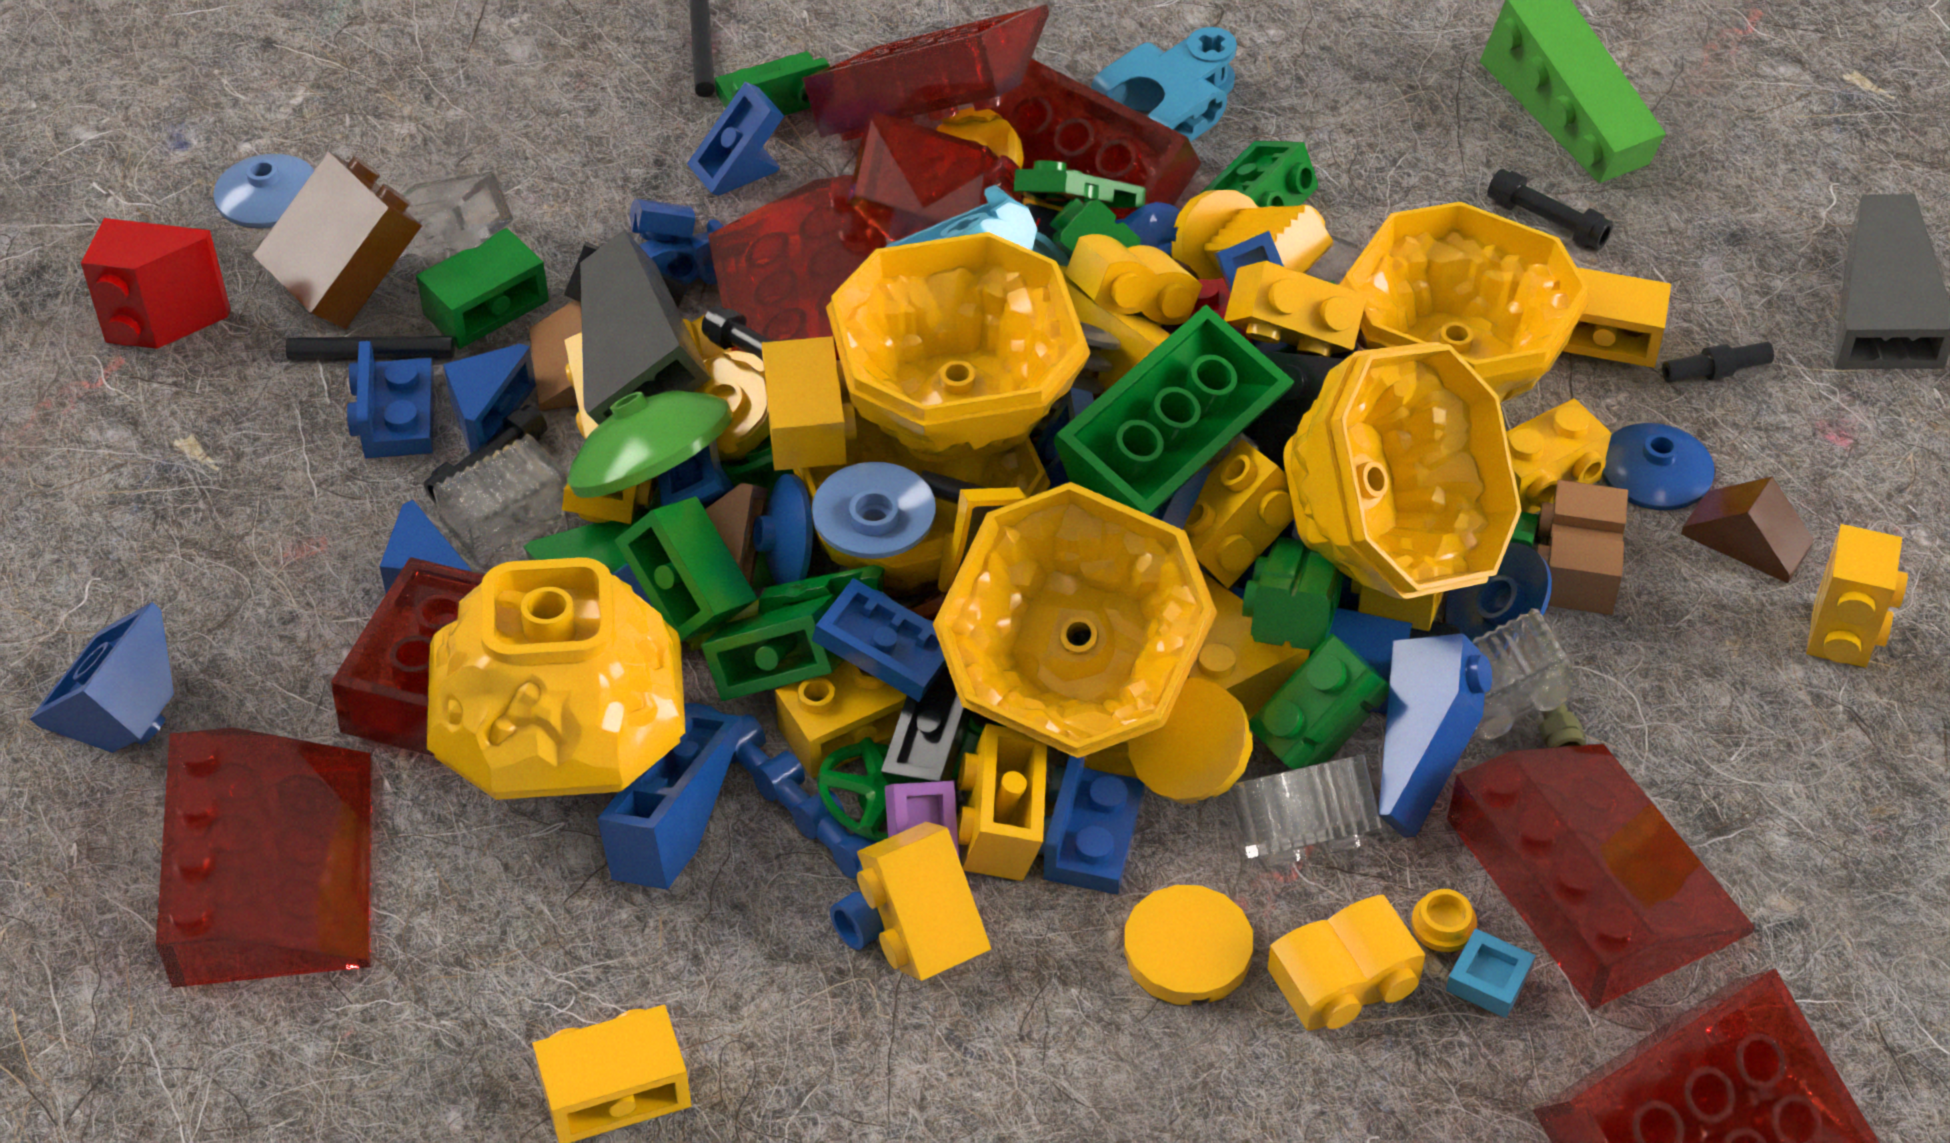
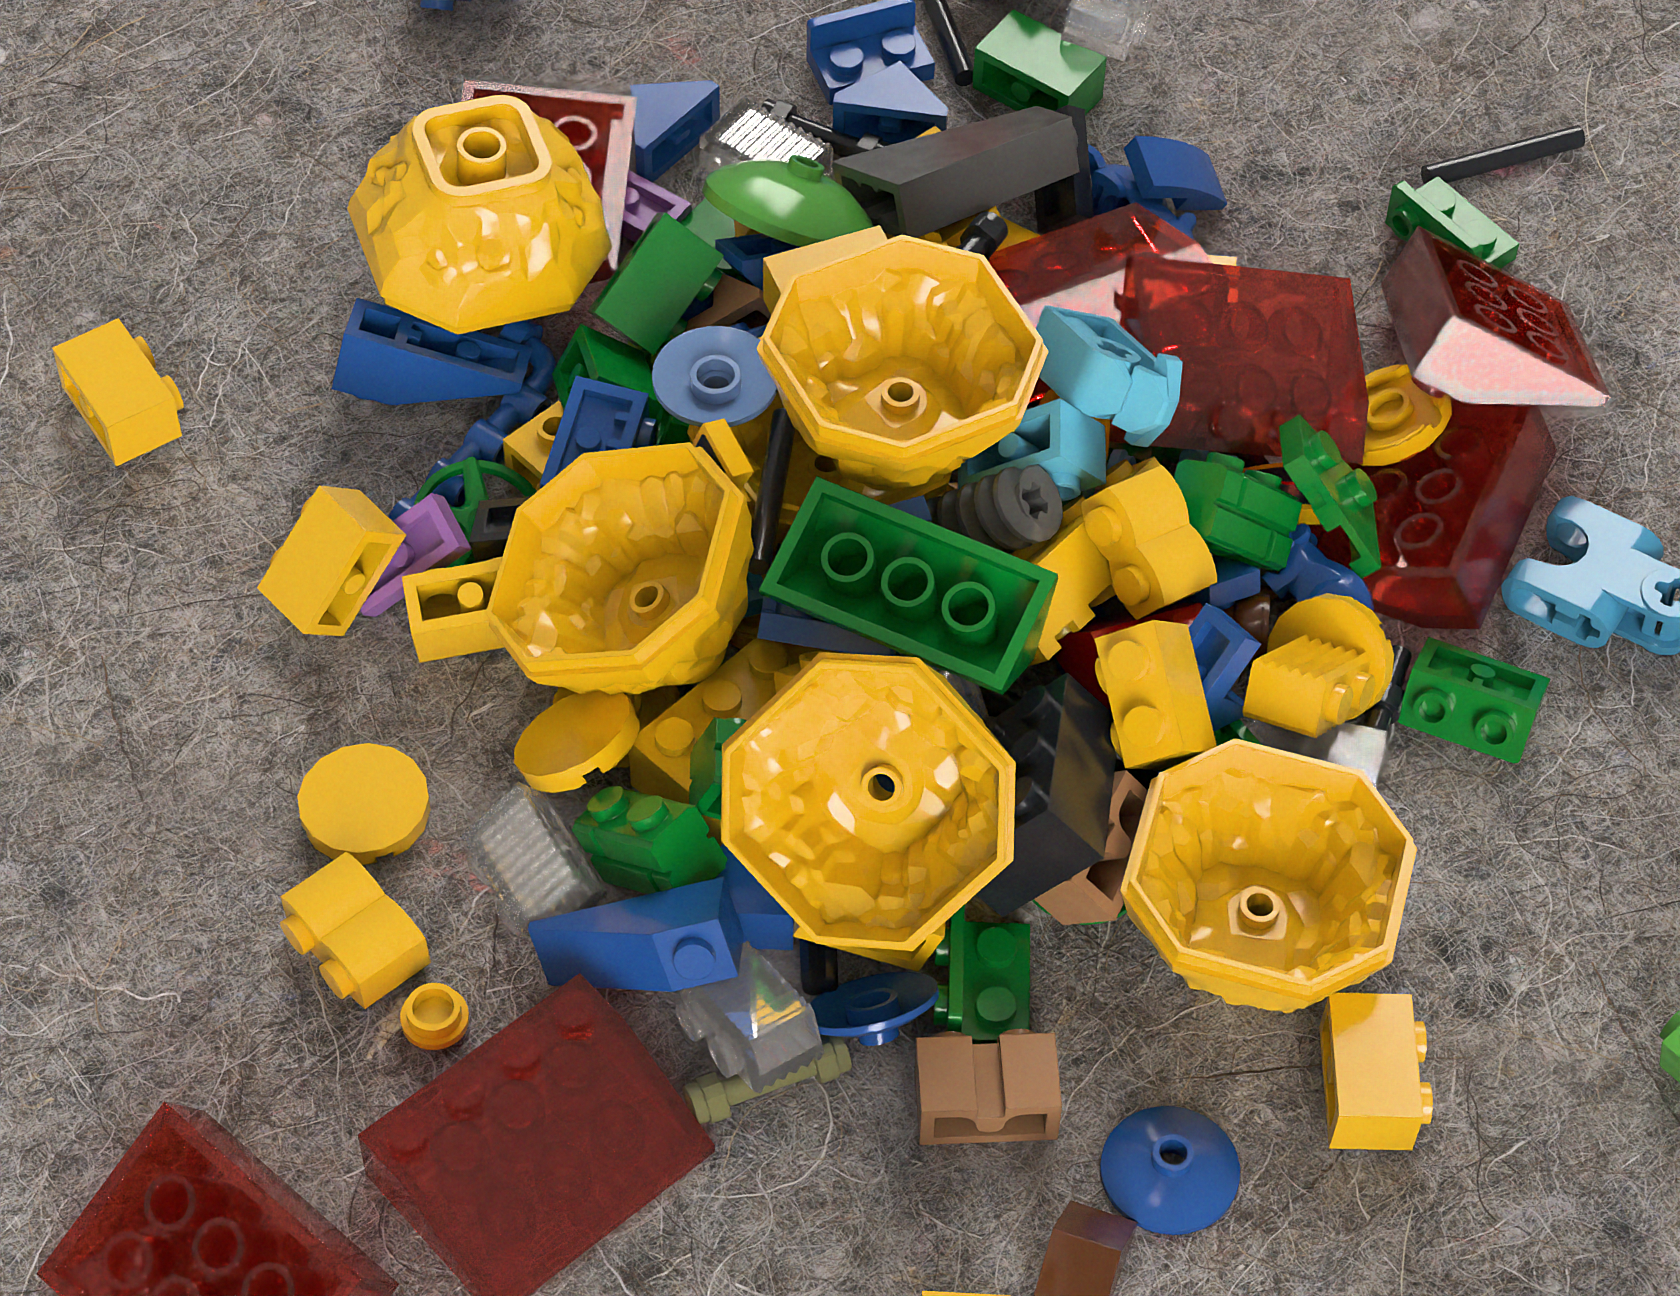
camera: 75 degrees right, 5 degrees up
clear red slope [156,727,372,988] -> none
blue slope [687,81,785,196] -> none
blue bracket [1038,755,1145,895] -> none
dark azure plate [1446,928,1536,1019] -> none
black bar [1487,169,1613,250] -> none
yellow brick [1506,398,1612,514] -> none
black bar [1662,341,1774,383] -> none

